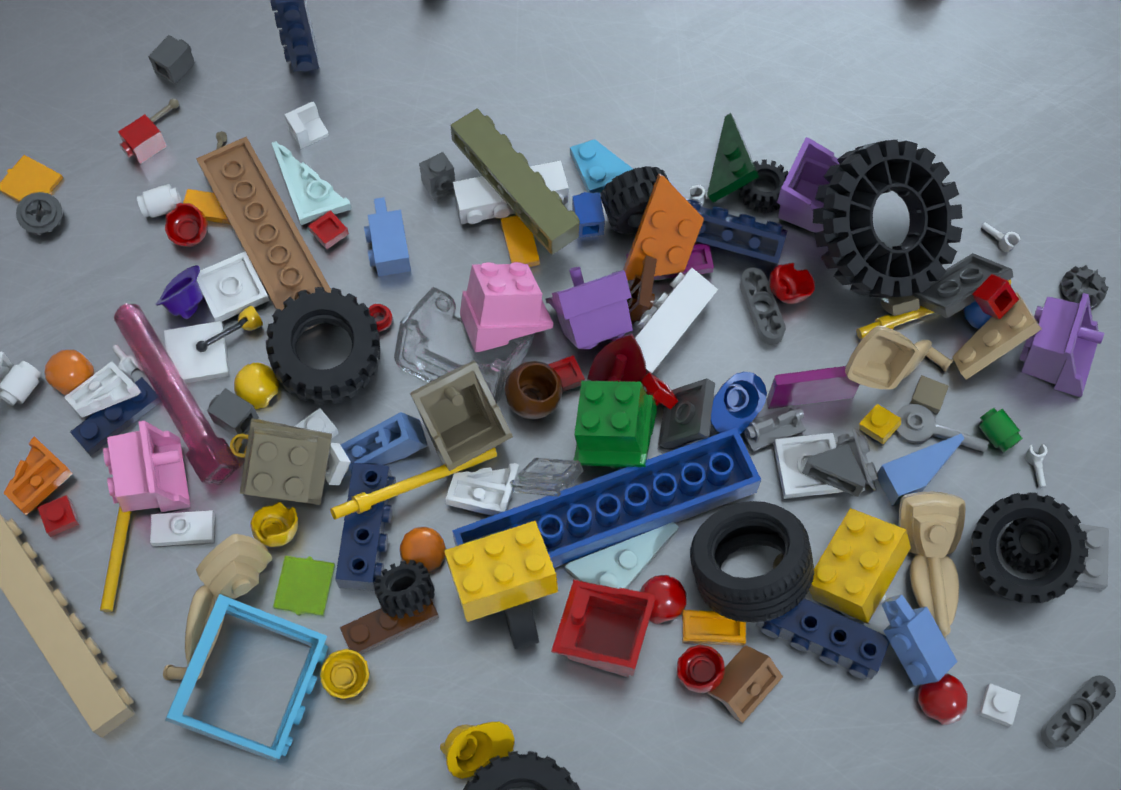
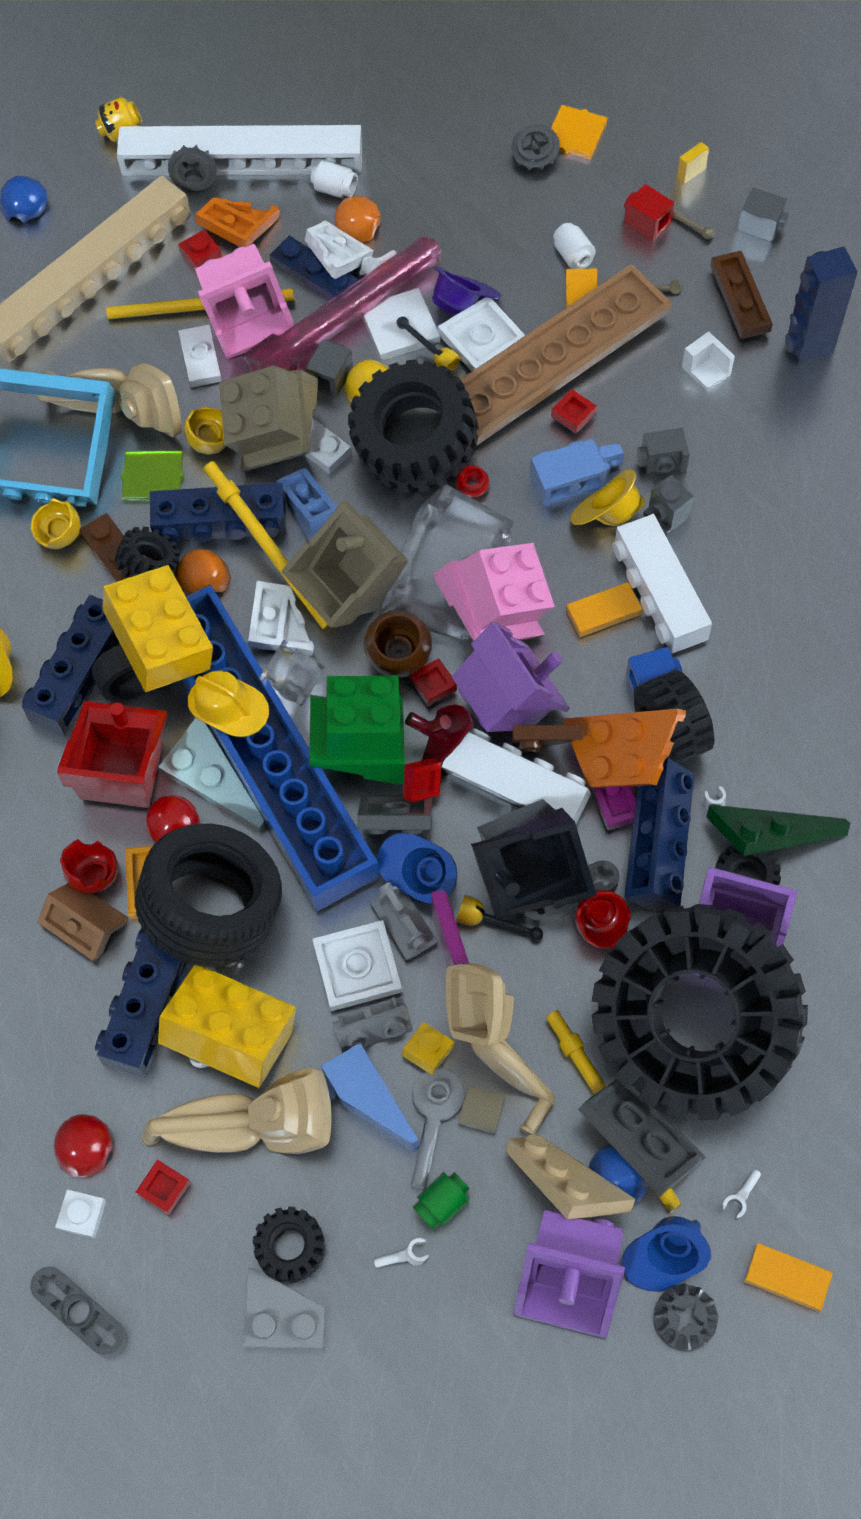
camera: 85 degrees right, 0 degrees up
red hair [165,203,208,247] -> none
light aqua wing [271,141,351,225] -> none
white plate [325,443,350,485] -> none
olive brick [450,108,580,255] -> none
medium azure wing [570,139,633,193] -> none
dark grey slope [802,444,866,497] -> none
dark tan tile [881,295,920,316] -> none
medium blue hinge [882,595,958,686] -> none
black tyre [971,492,1088,603] -> none
red plate [972,274,1019,320] -> none
none -> dark blue brick [22,594,120,736]
none -> red plate [135,1159,191,1215]
none -> yellow piece [188,670,269,737]
none -> hinge [456,894,543,941]
none -> black piece [471,799,597,919]
none -> yellow piece [570,469,645,526]
none -> blue piece [622,1216,711,1291]
none -> dark grey brick [637,428,690,474]
none -> yellow tile [677,142,709,184]
none -> reddish brown plate [710,250,773,339]
none -> light orange tile [744,1243,833,1312]

